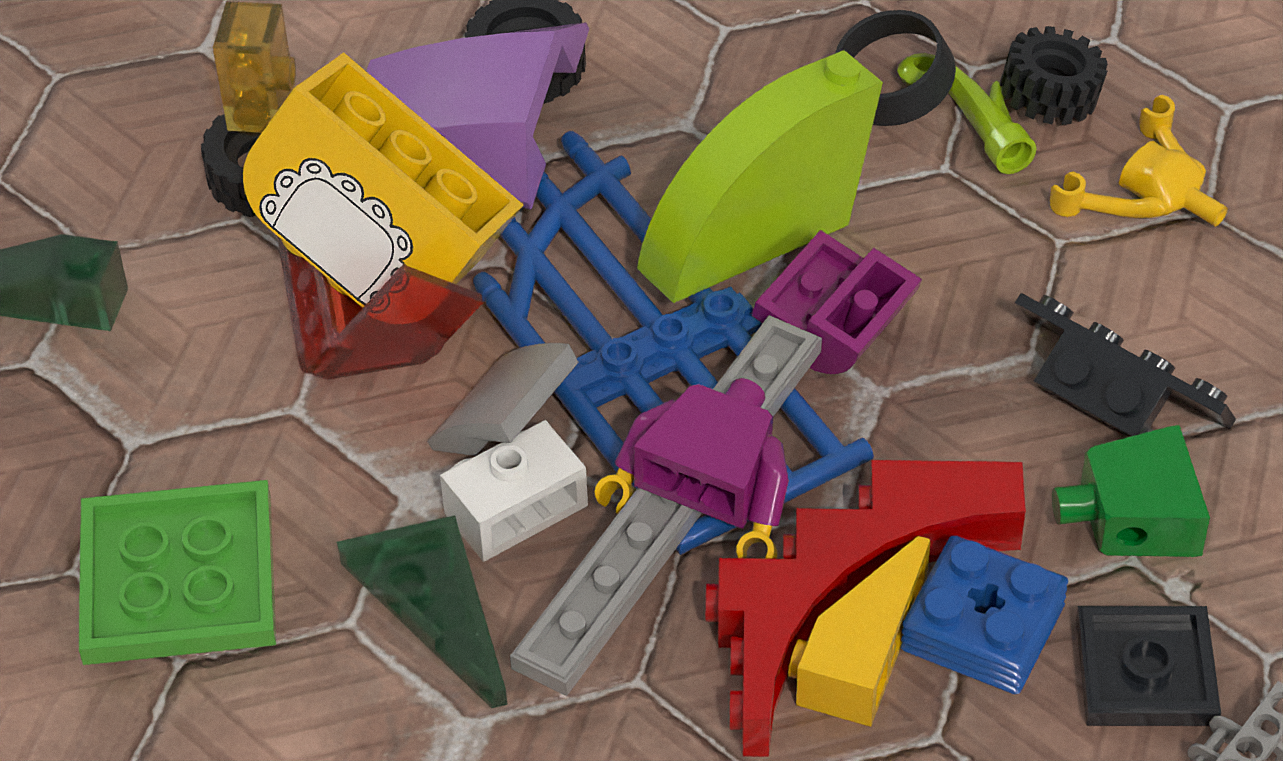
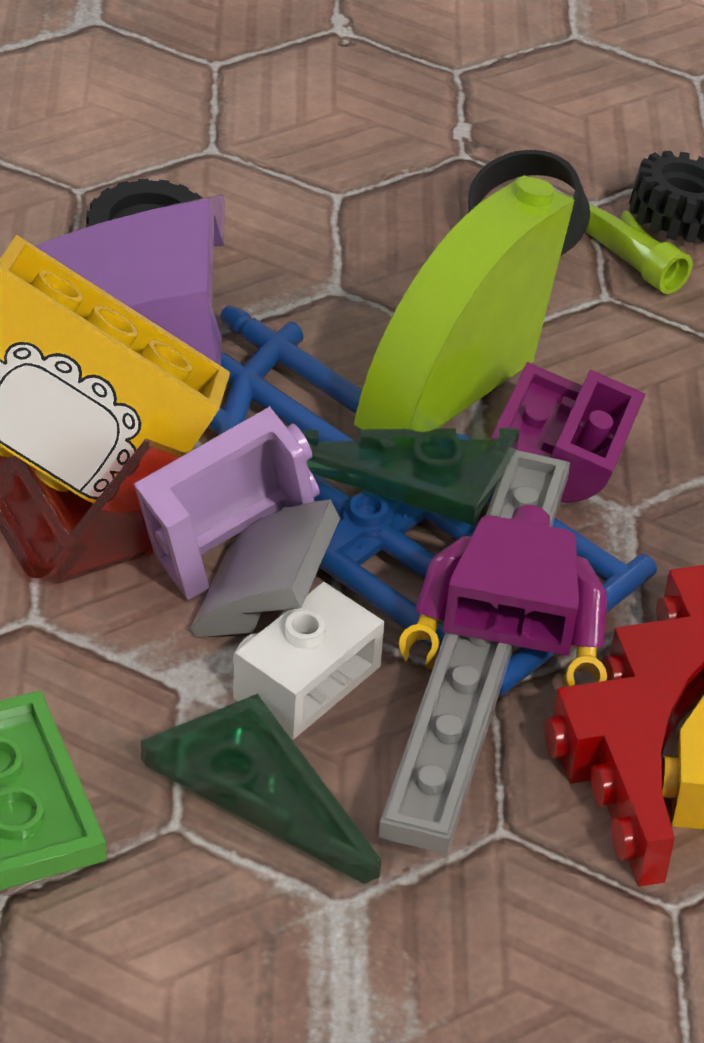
camera: 20 degrees left, 5 degrees down
none -> lavender panel [134,407,320,601]
none -> clear green wing [301,428,519,526]

